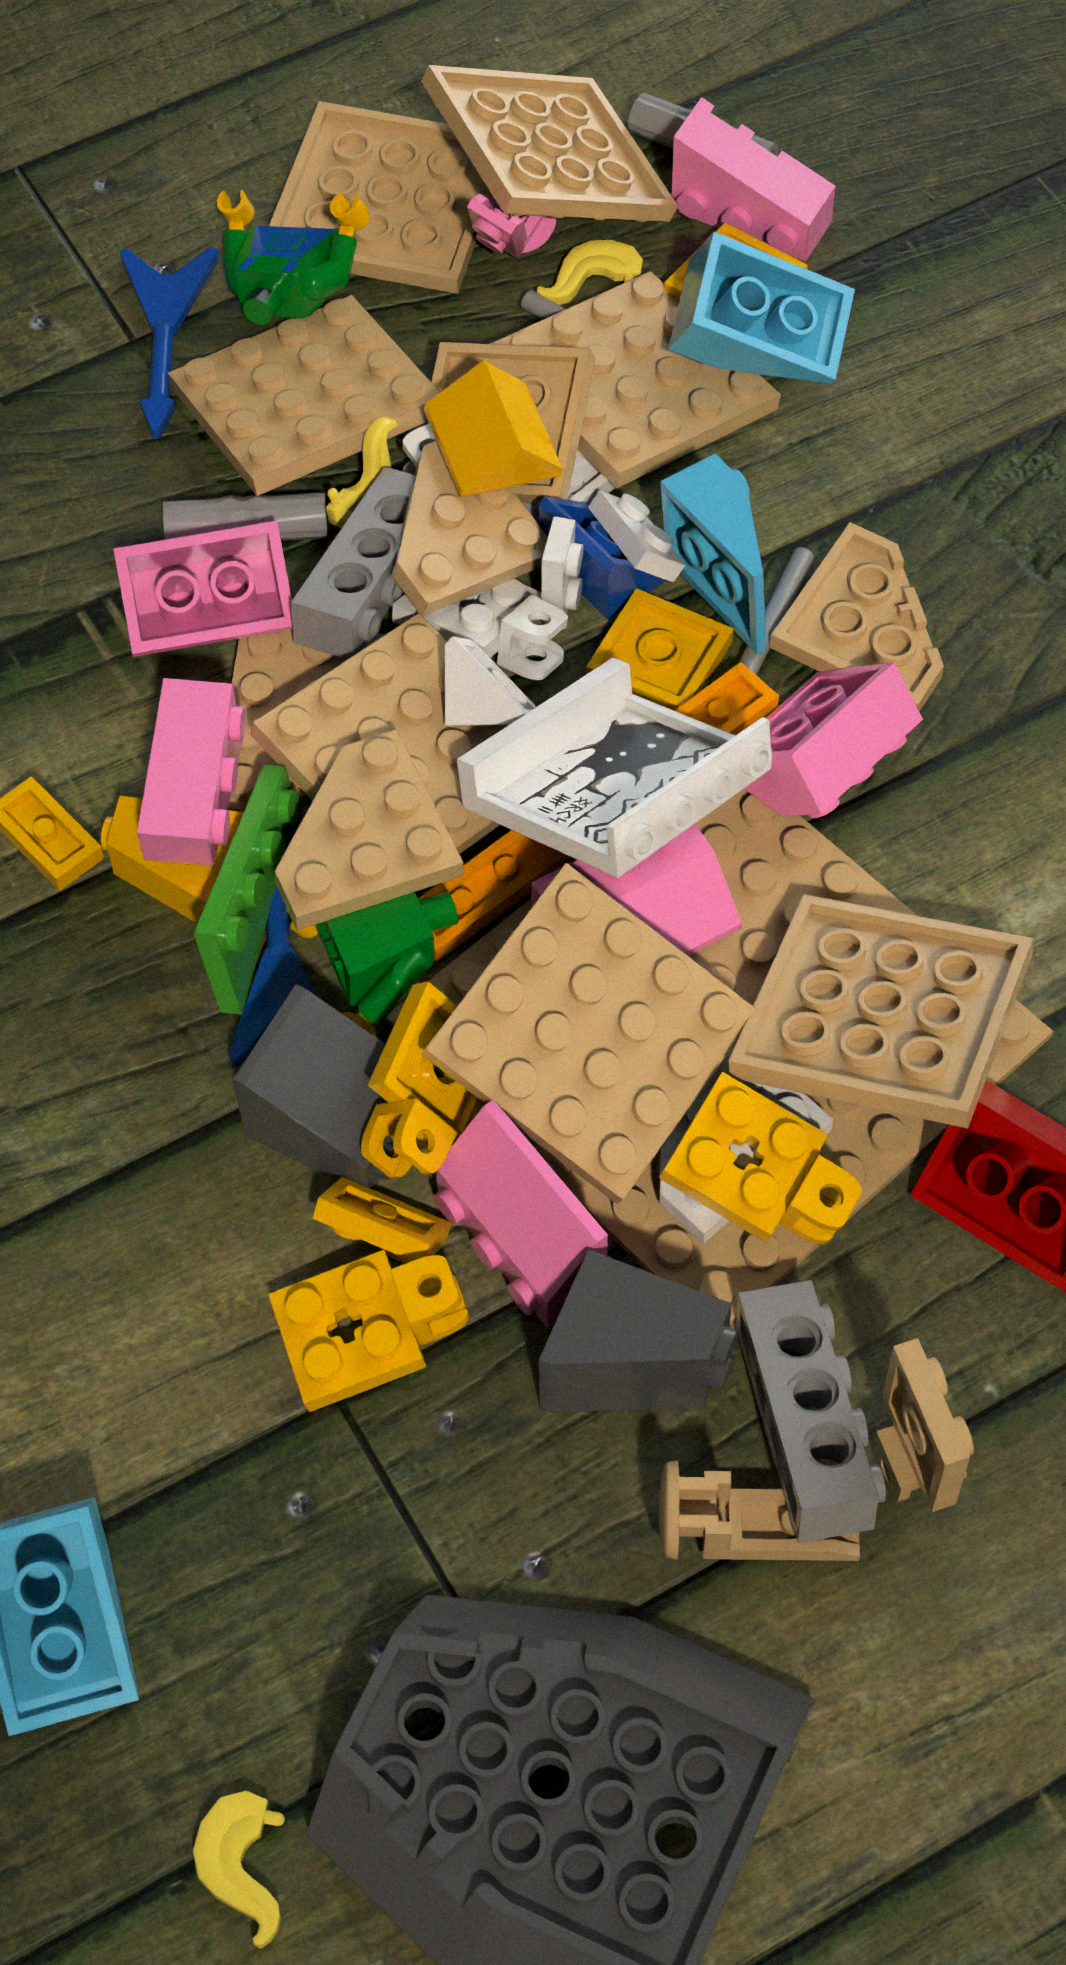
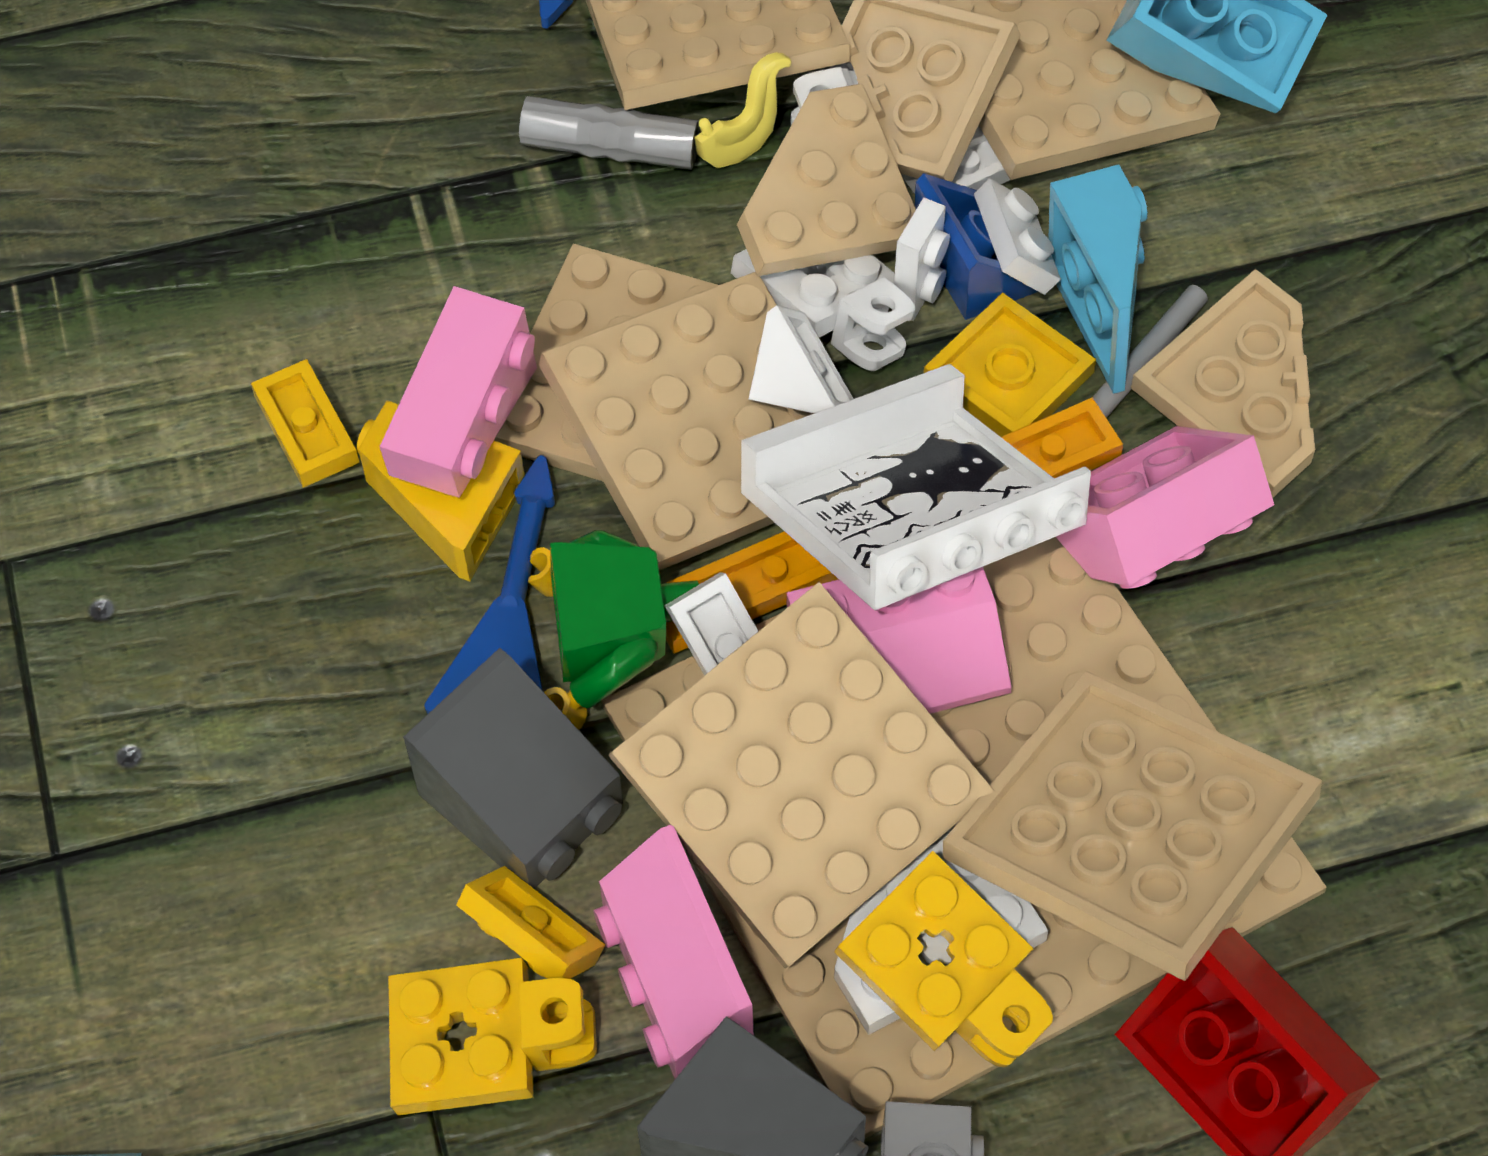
camera: 15 degrees right, 0 degrees up
bright pink slope [113,521,293,657] -> none
bright green wing [194,764,300,1015] -> none
tan plate [275,729,463,930] -> none
light grey brick [291,466,415,659] -> none
yellow plate [361,981,485,1178] -> none
yellow slope [424,360,563,497] -> none
none -> white plate [664,572,758,676]

